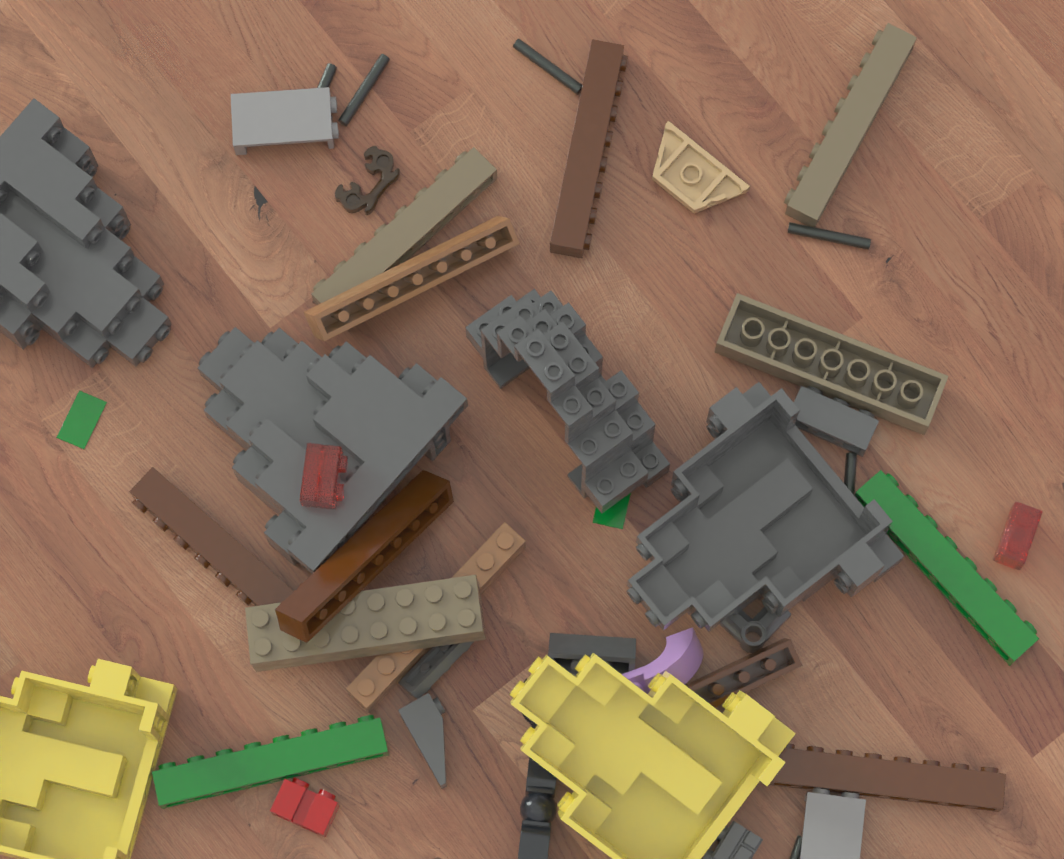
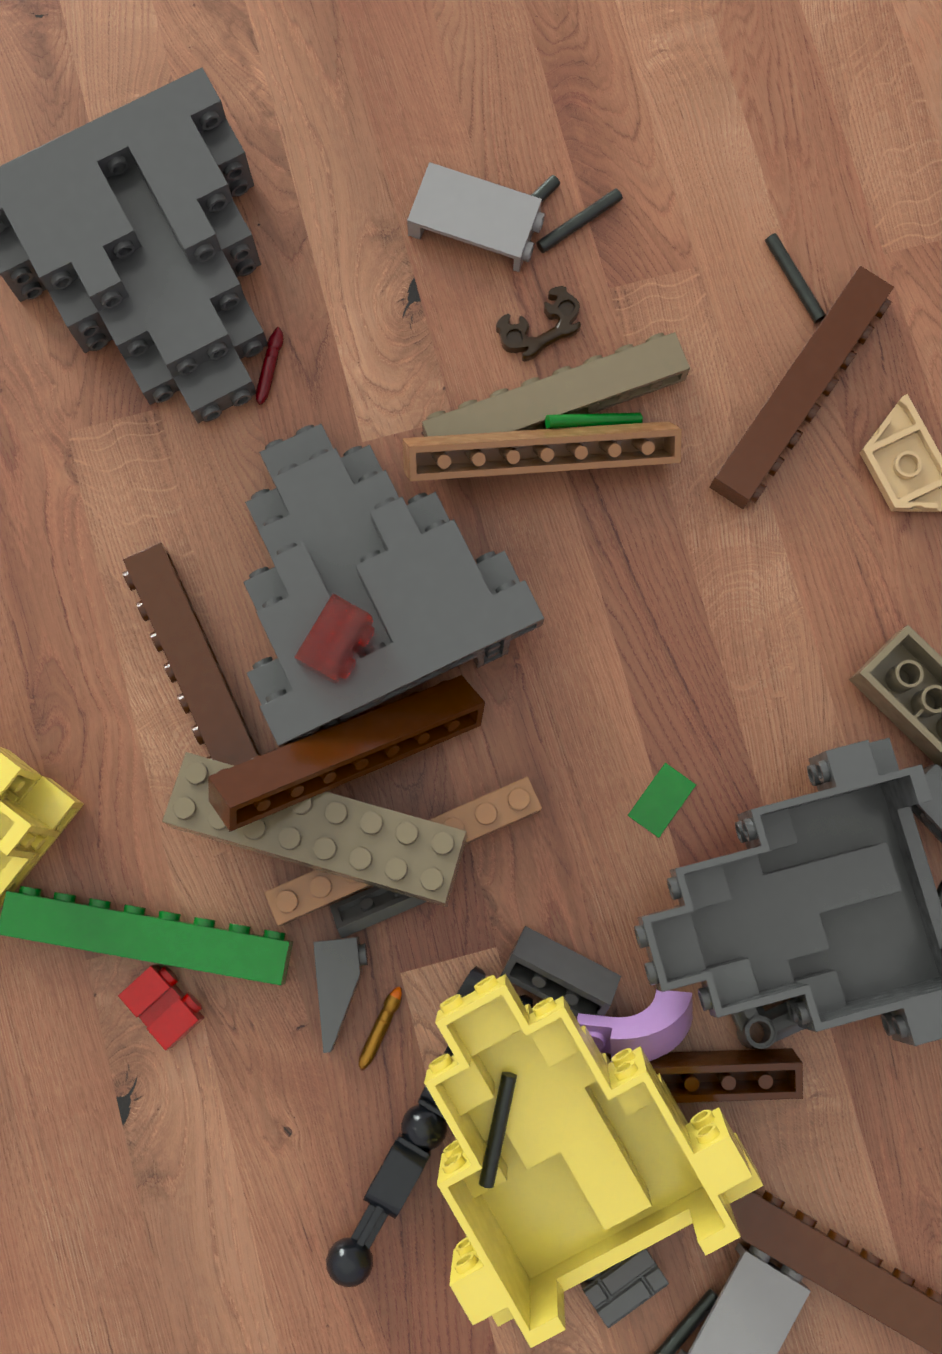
camera: 20 degrees right, 5 degrees up
green sticker [56,390,107,449] -> none
dark grey panel [465,289,670,513] -> none
none -> dark red piece [256,327,284,405]
none -> pearl gold piece [358,987,402,1070]
none -> pearl dark grey bar [479,1072,517,1188]
none -> green bar [545,412,643,429]

